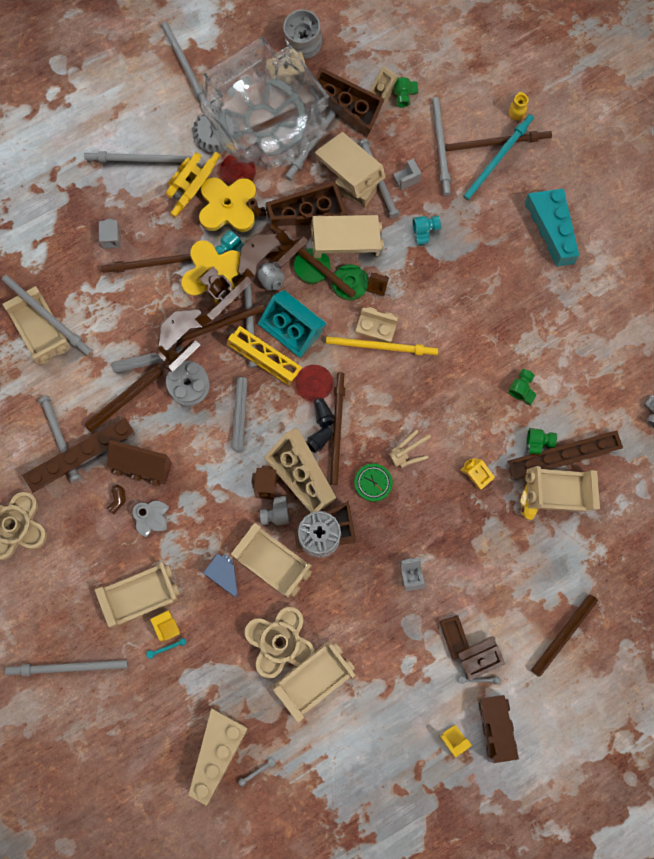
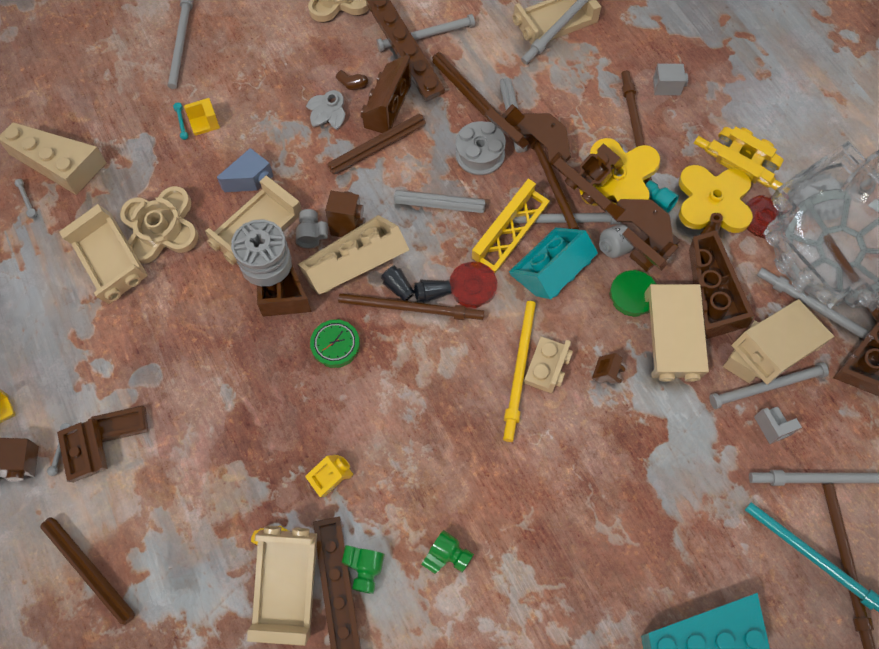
camera: 95 degrees right, 10 degrees down
light grey bar [84,151,192,163] -> none
tan panel [95,562,180,628] -> none
reddish brown bar [269,224,356,298] -> none
green tile [332,264,369,301] -> none
tan plant [389,430,431,468] -> none
light grey bracket [400,558,425,591] -> none
teal piece [412,215,441,245] -> none
none -> reddish brown axle [327,114,426,174]

